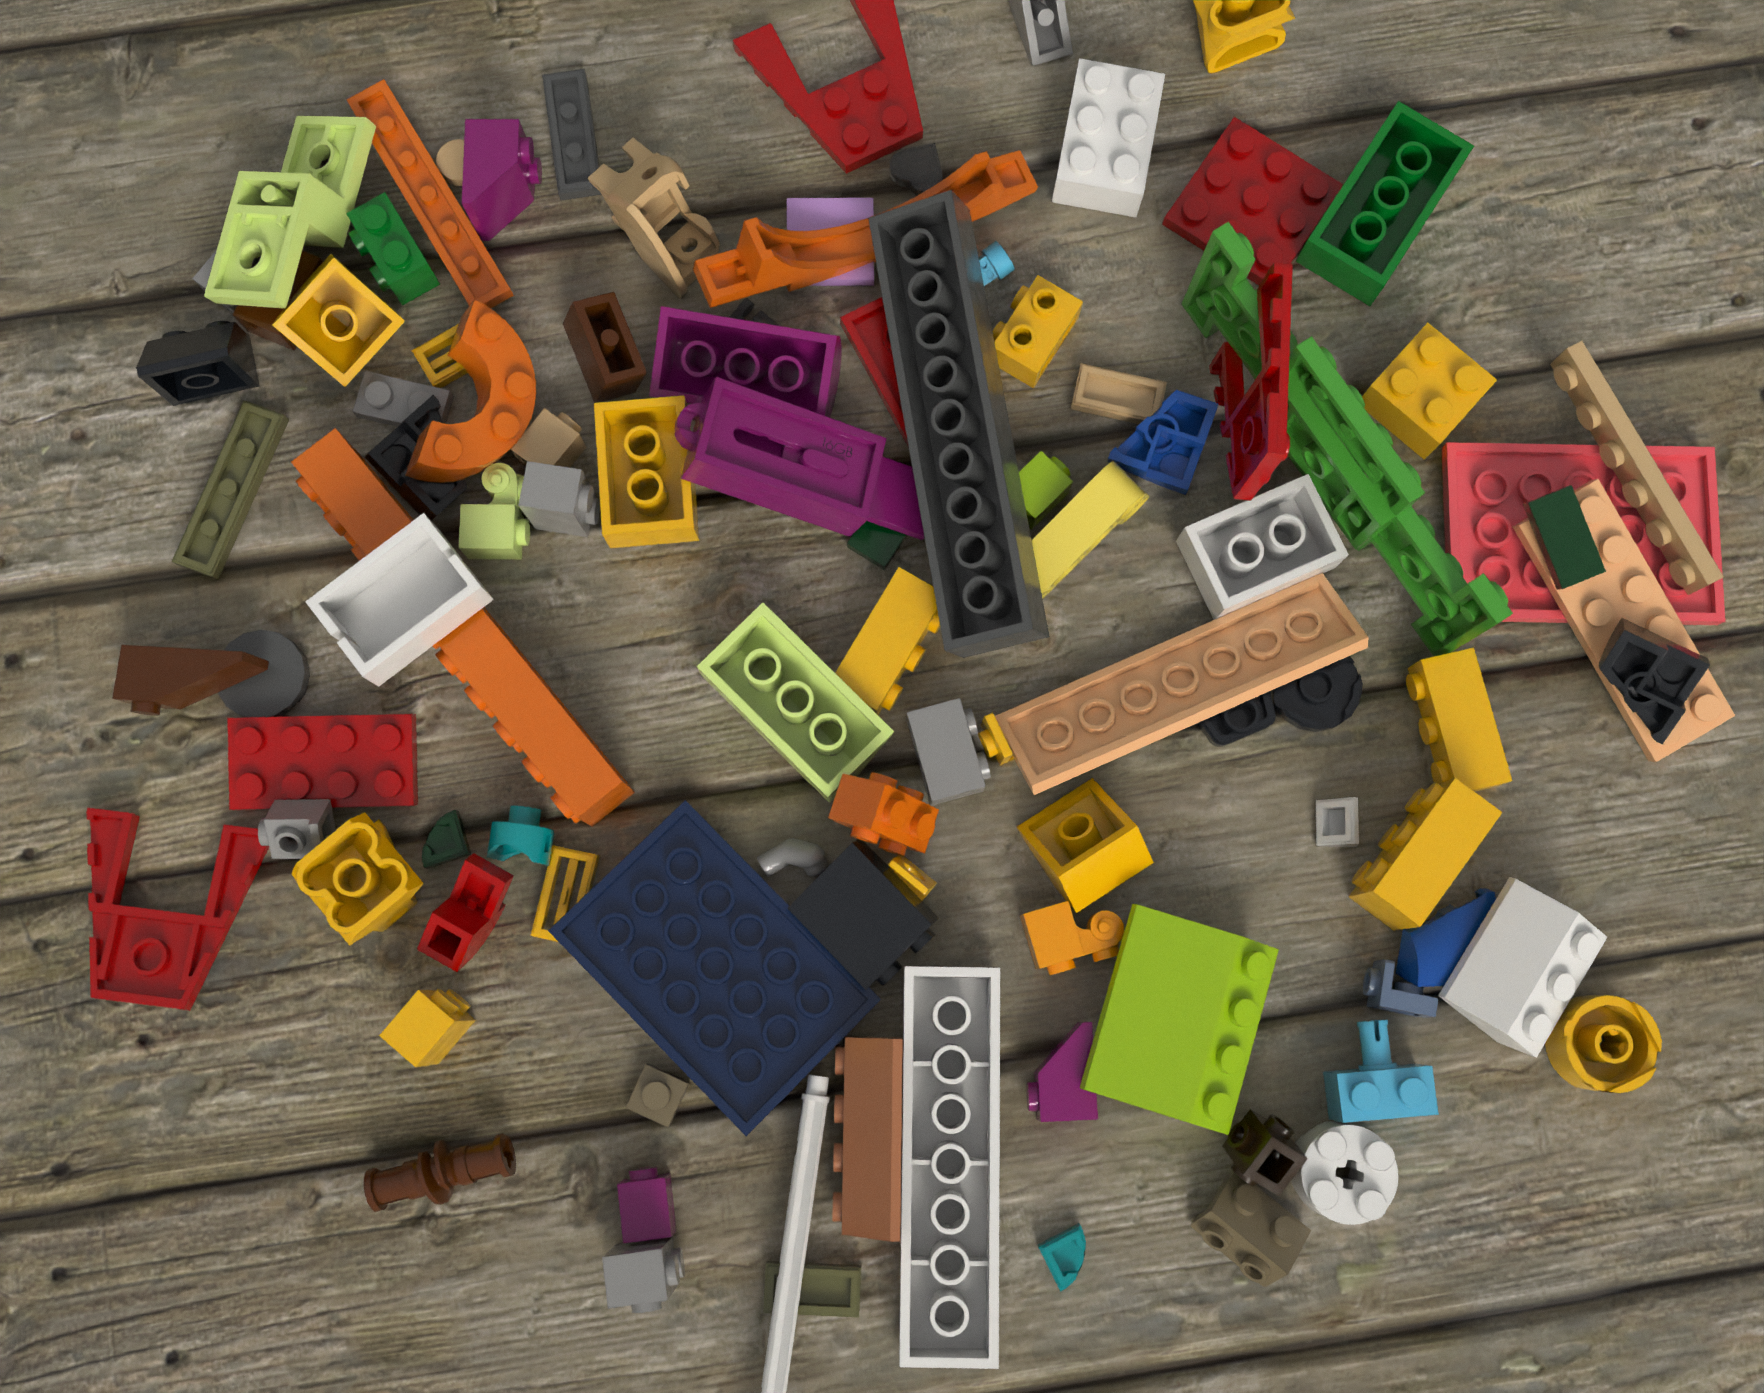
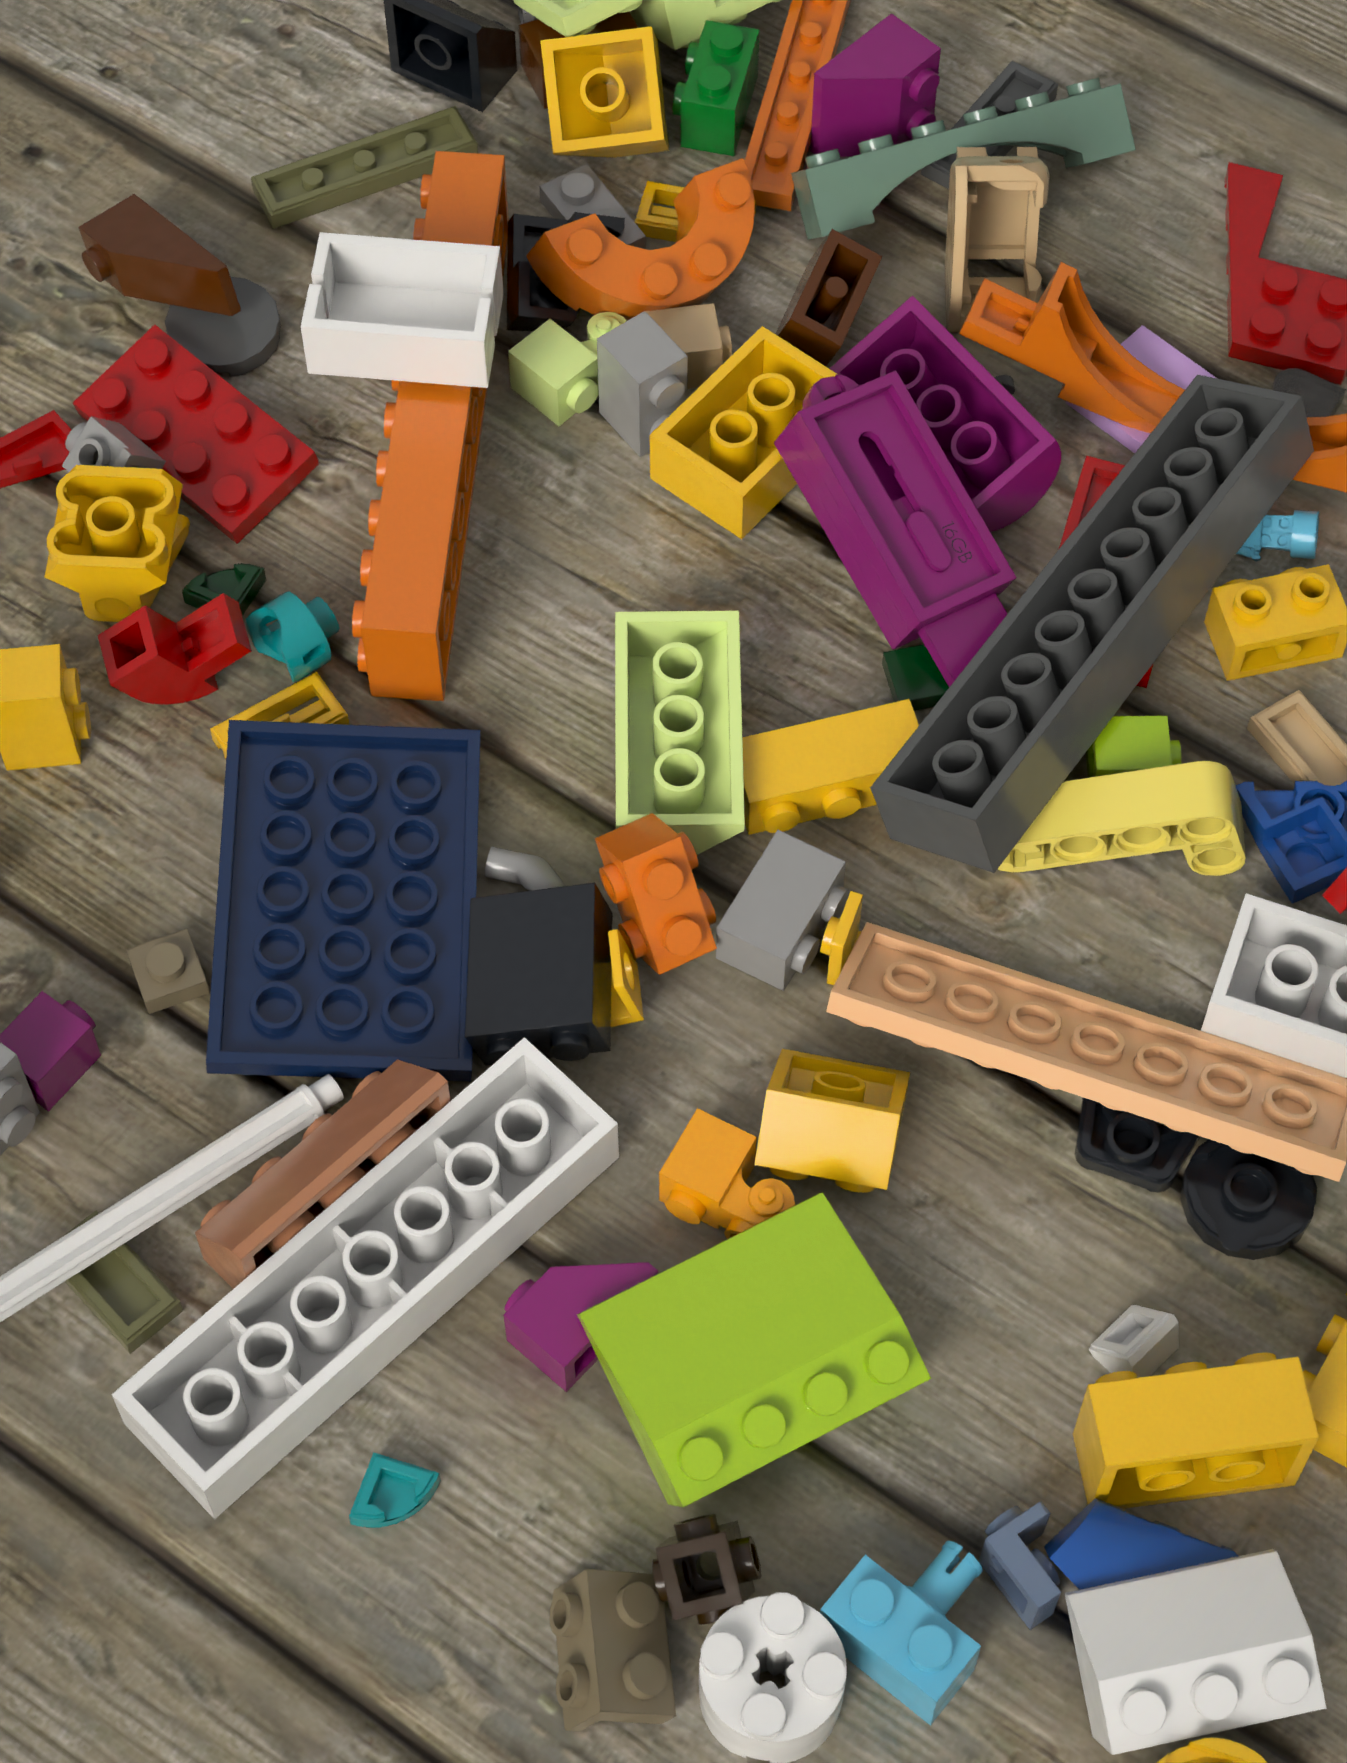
camera: 45 degrees right, 20 degrees down
none -> sand green arch [791,77,1136,240]

